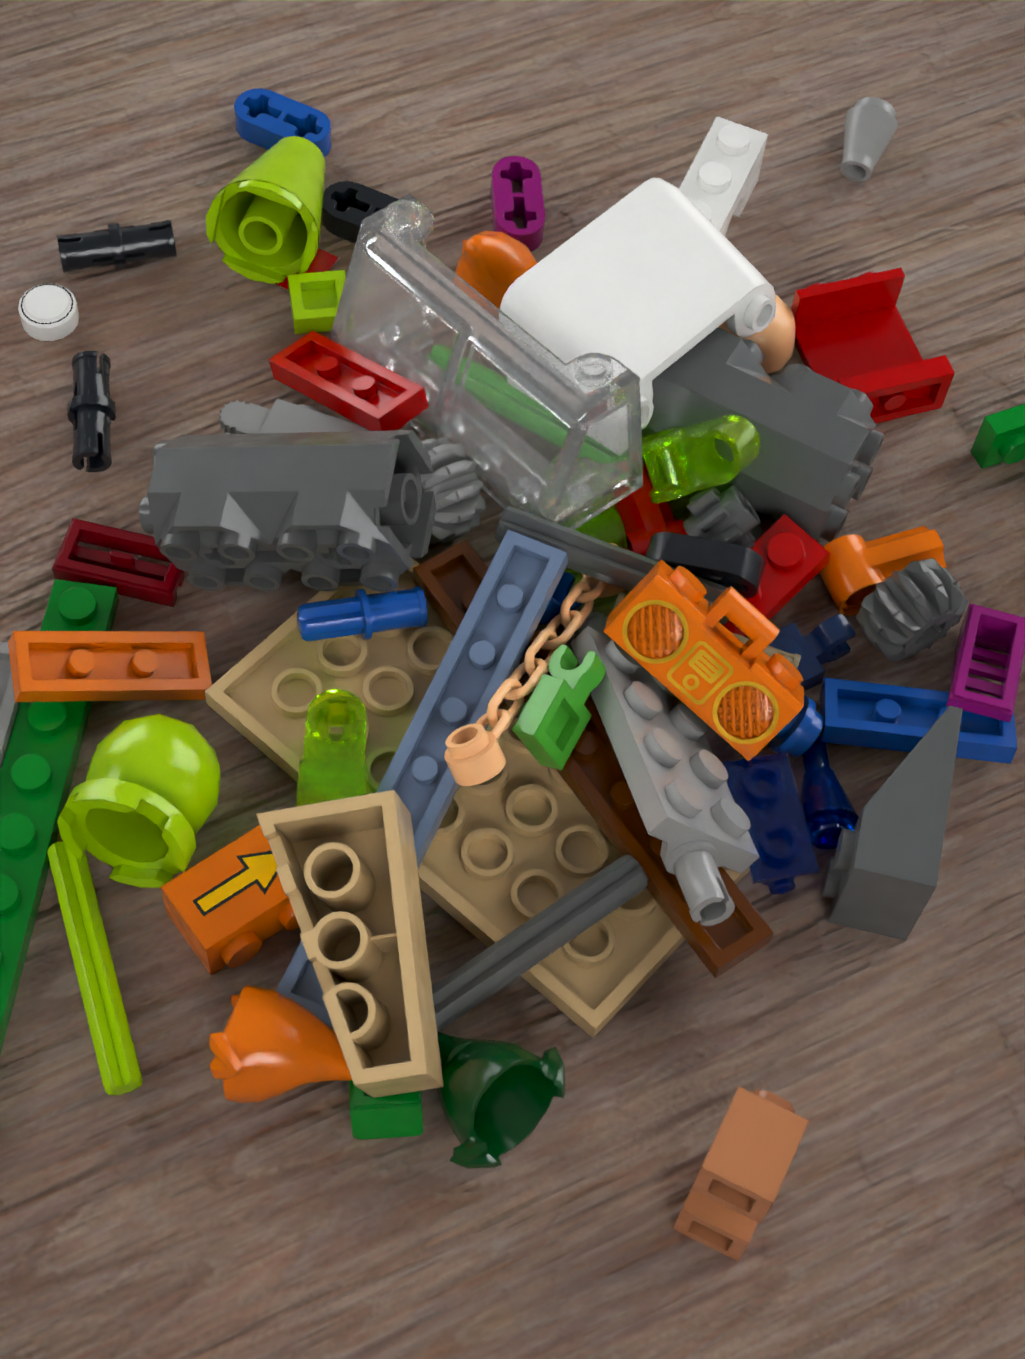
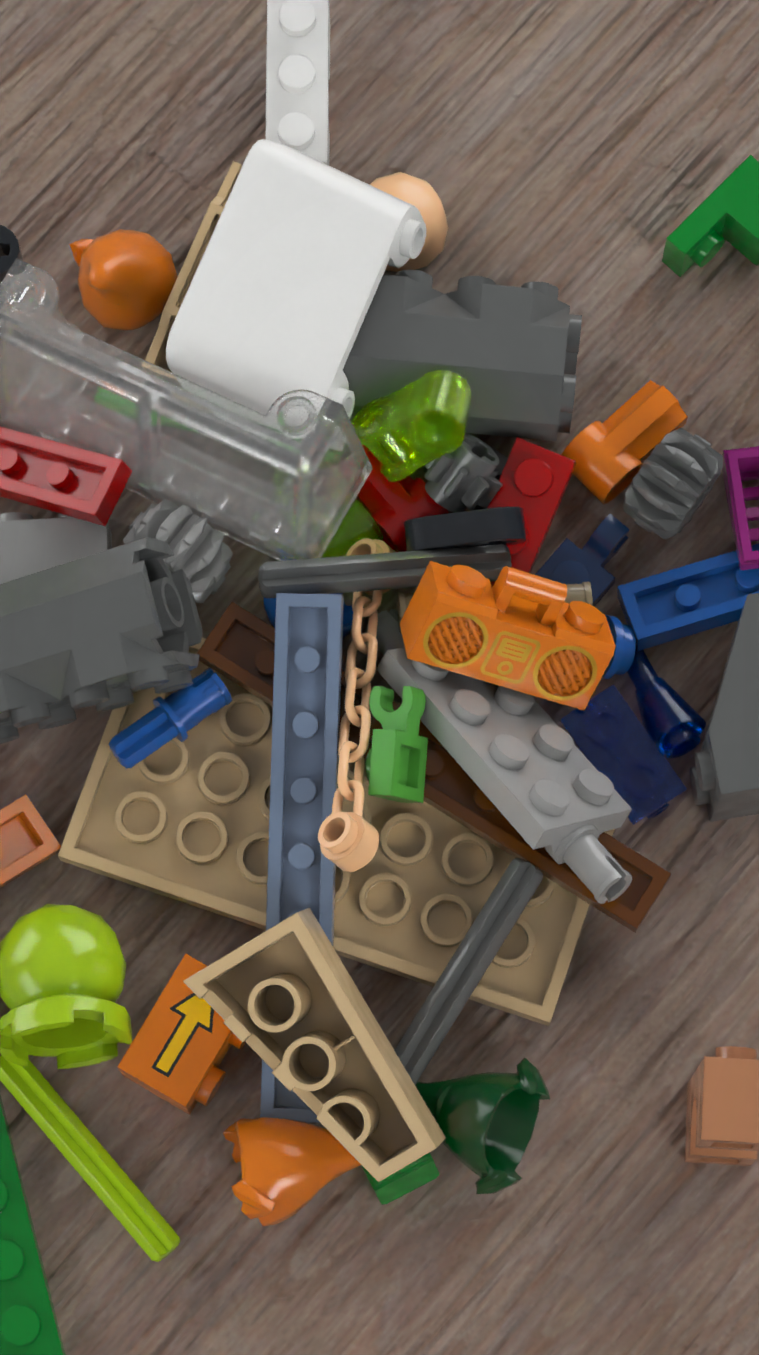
camera: 15 degrees left, 15 degrees up
clear neon green piece [296,689,368,807] -> none
magenta beam [490,156,545,252] -> none
red panel [791,268,955,423] -> none

